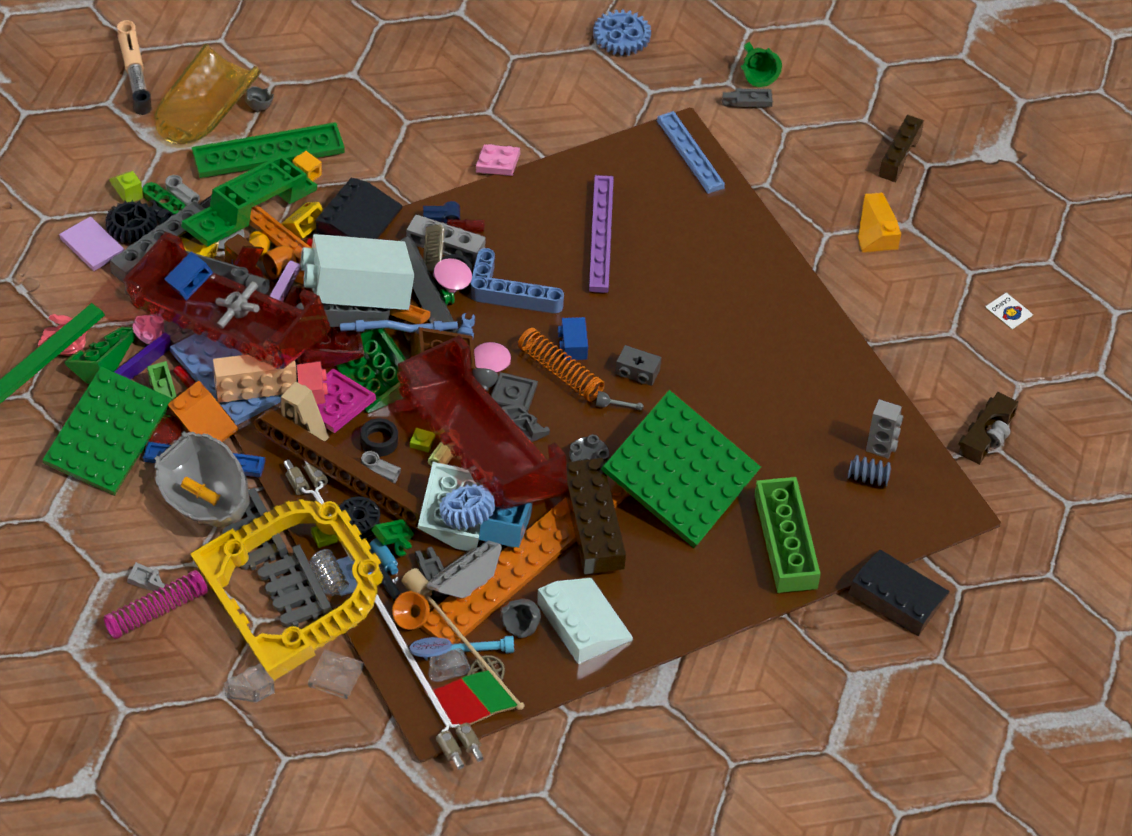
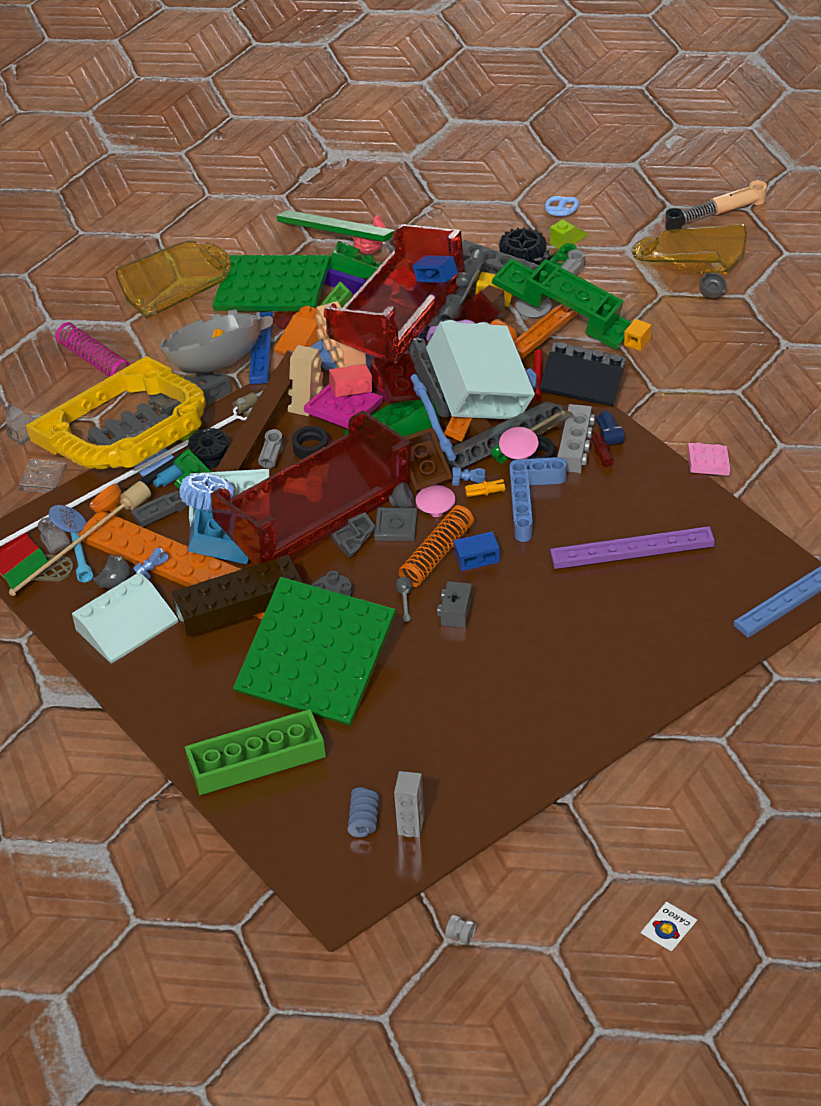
camera: 85 degrees right, 5 degrees down
lavender tile [59,216,124,271] -> none
light grey slope [127,562,165,592] -> none
green plate [192,122,345,178] -> none
light grey bar [216,281,259,329] -> none
light orange rock [248,231,270,256] -> none
yellow brick [281,202,323,239] -> none
light grey wedge [427,541,502,598] -> none
black slope [848,549,950,636] -> none
light orange wedge [858,193,901,252] -> none
dark brown arch [958,392,1019,465] -> none
none -> clear yellow windscreen [116,241,231,319]
none -> medium blue piece [133,547,168,580]
none -> light orange axle [465,479,505,497]
none -> light blue piece [545,196,579,216]

